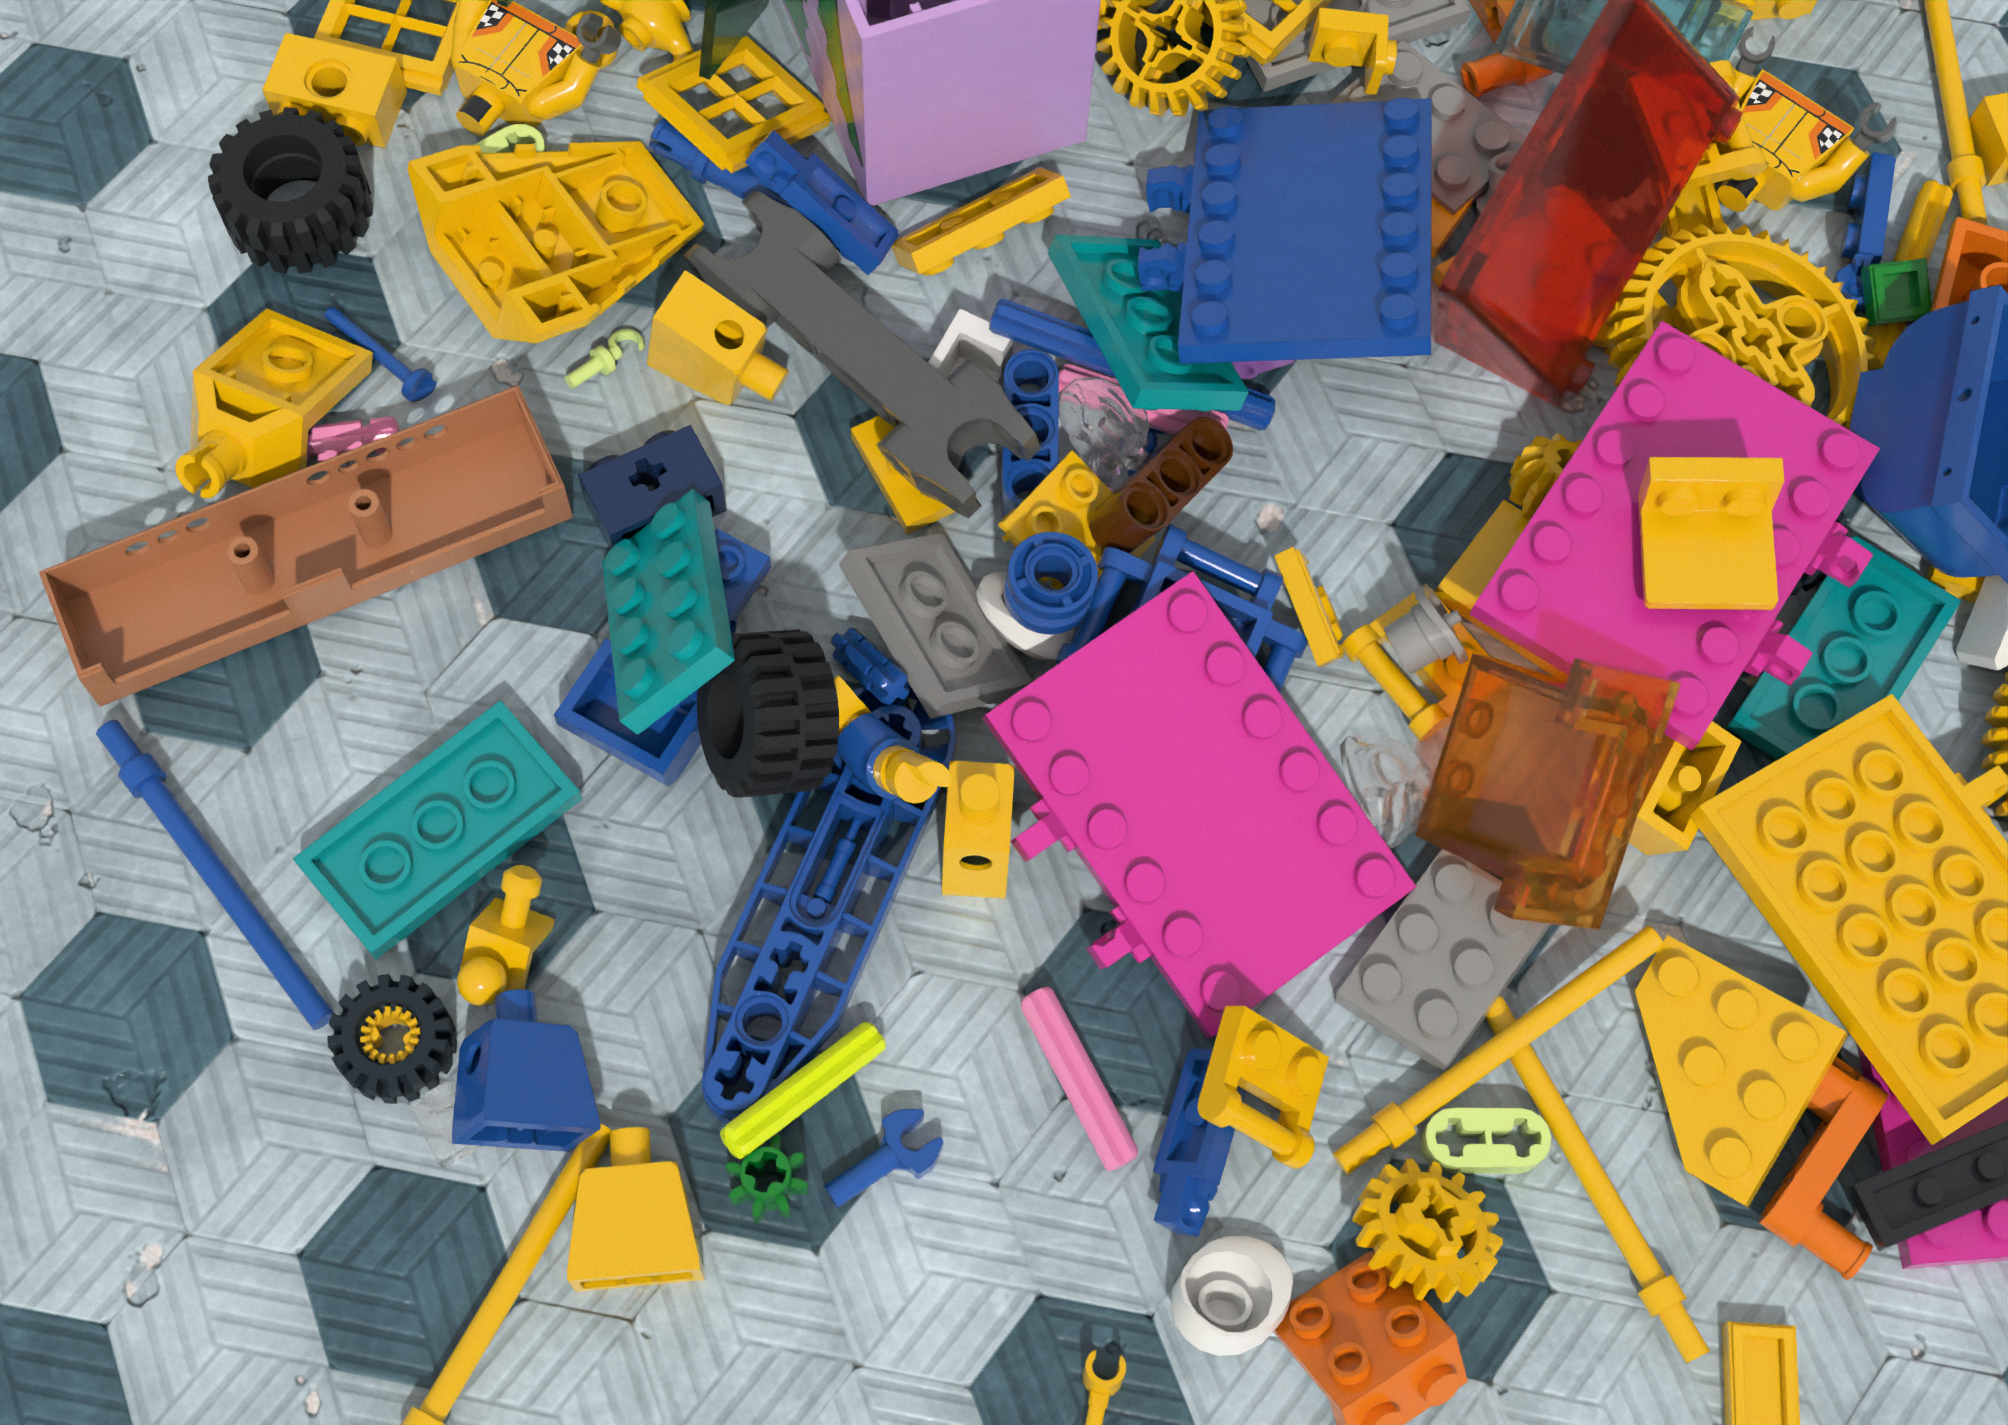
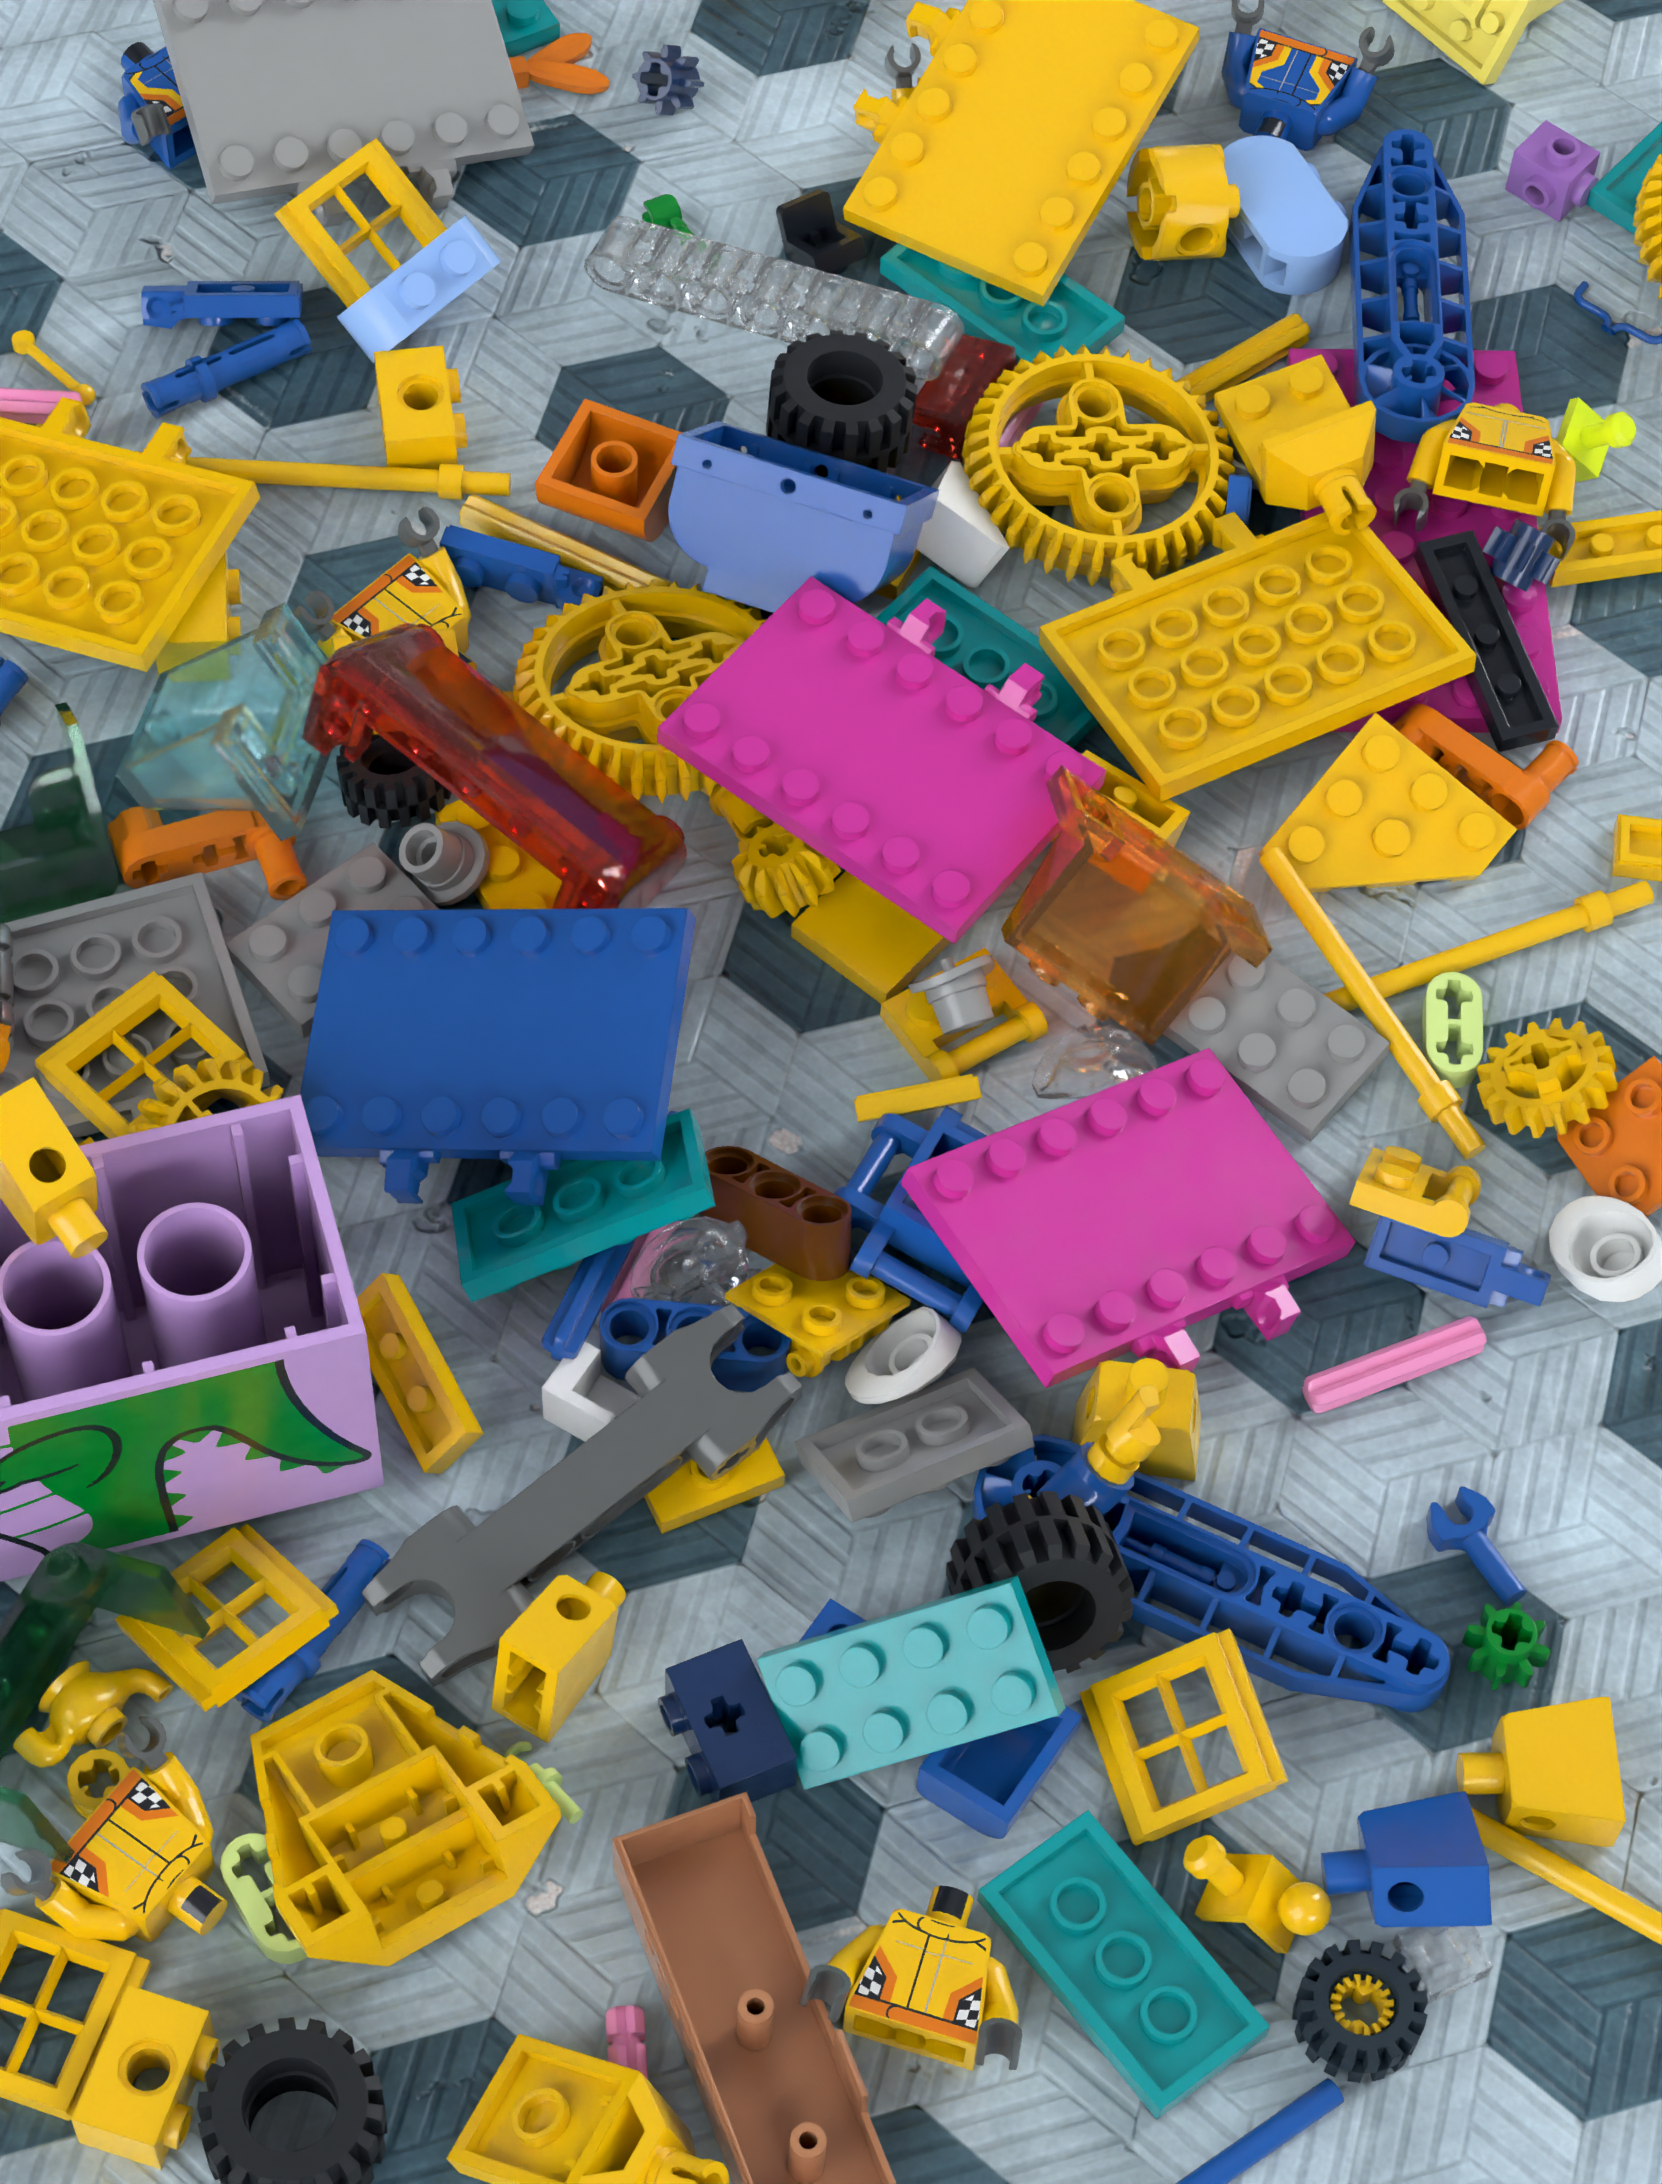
camera: 85 degrees left, 10 degrees down
blue piece [325,306,437,402] -> none
neon yellow axle [720,1022,886,1159] -> none
blue hinge [745,130,899,275] -> none
blue axle [830,627,910,705] -> none
blue wheel [1003,532,1098,635] -> none
yellow bracket [1308,8,1397,95] -> none
yellow bracket [1638,457,1784,610] -> none
green tile [1861,258,1932,327] -> none
none -> torso [799,1885,1023,2071]
none -> yellow piece [1079,1628,1289,1846]

